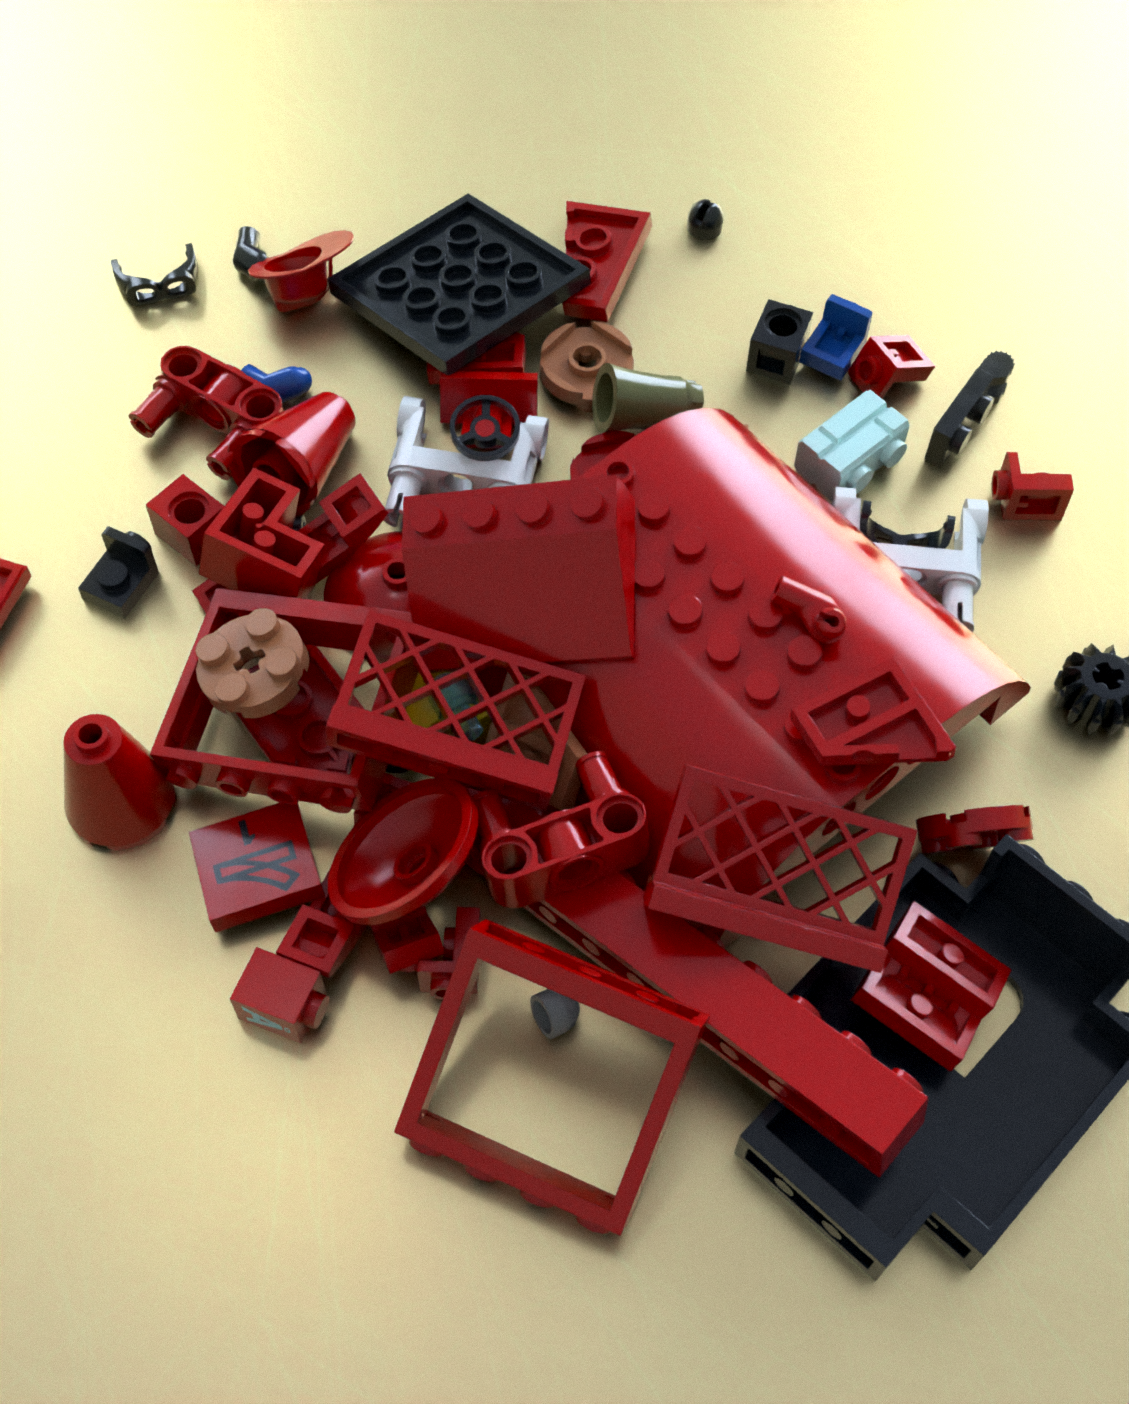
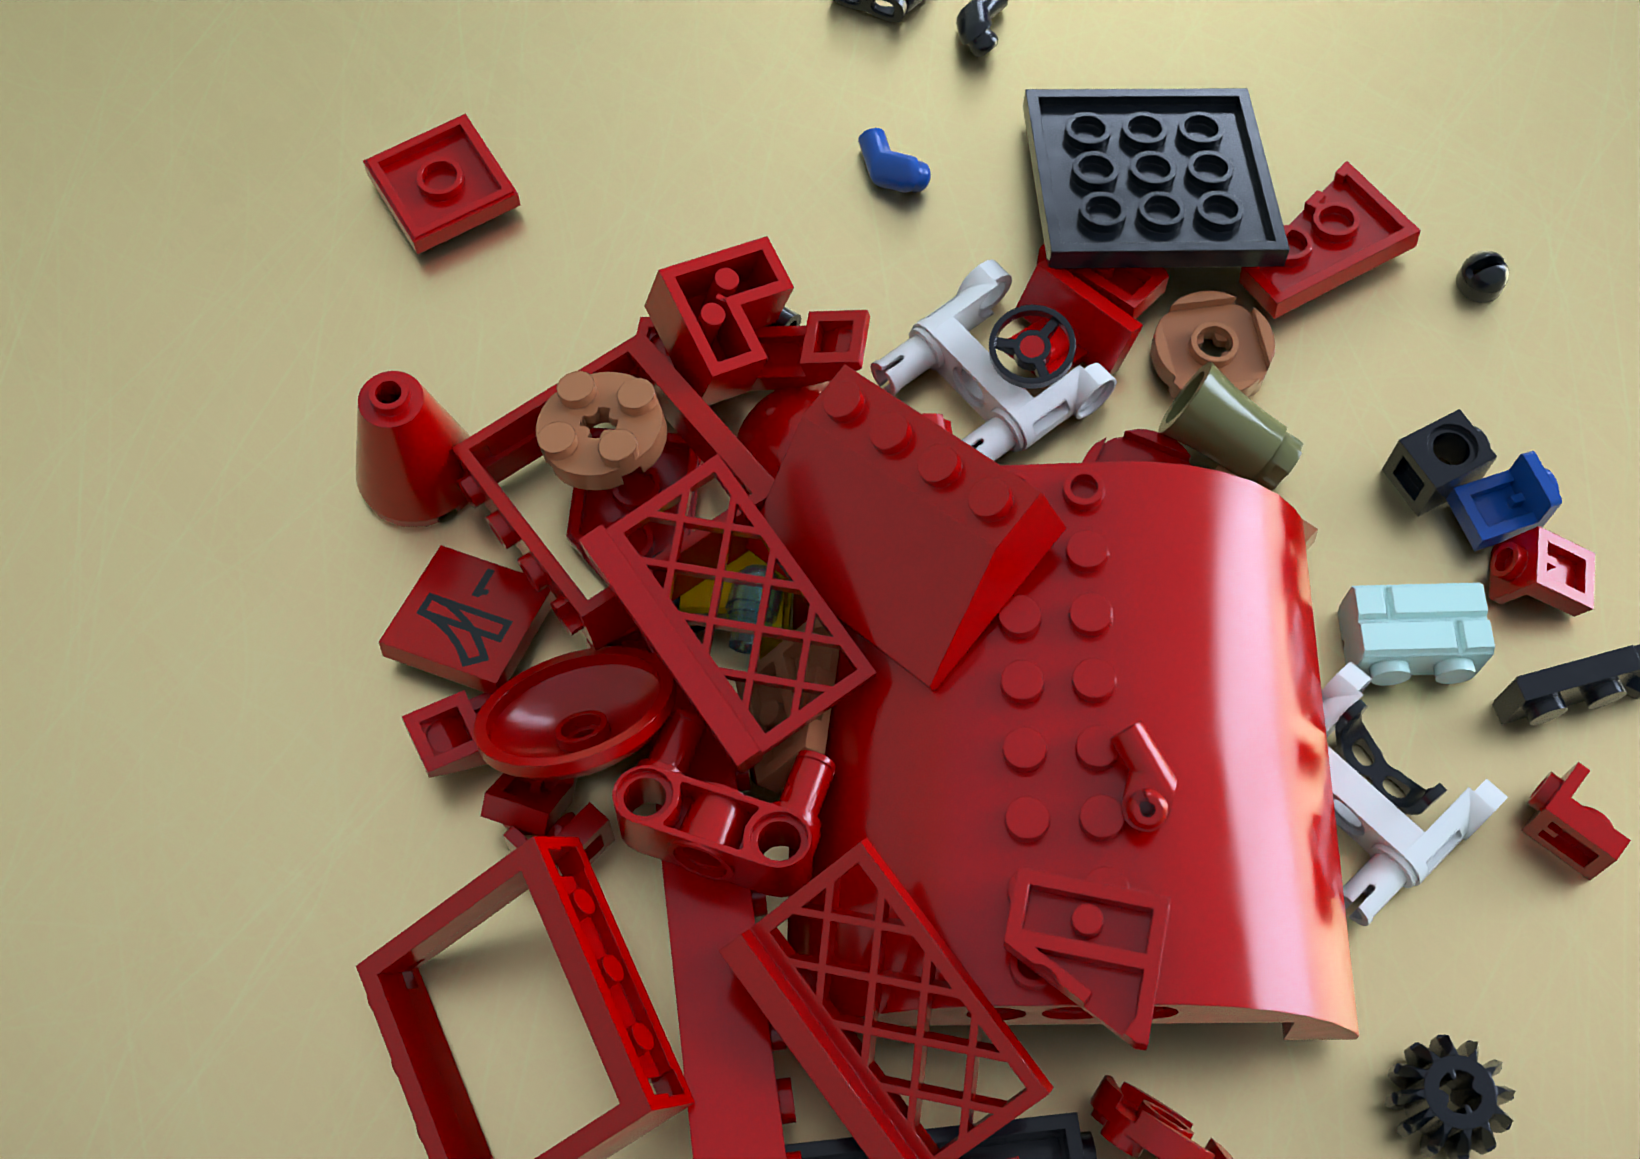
camera: 40 degrees right, 5 degrees up
black bracket [78,526,159,619] -> none
red piece [129,346,284,480] -> none
red brick [145,474,224,567] -> none
red cone [228,392,356,516] -> none
red brick [230,947,329,1044] -> none
red piece [248,230,354,312] -> none

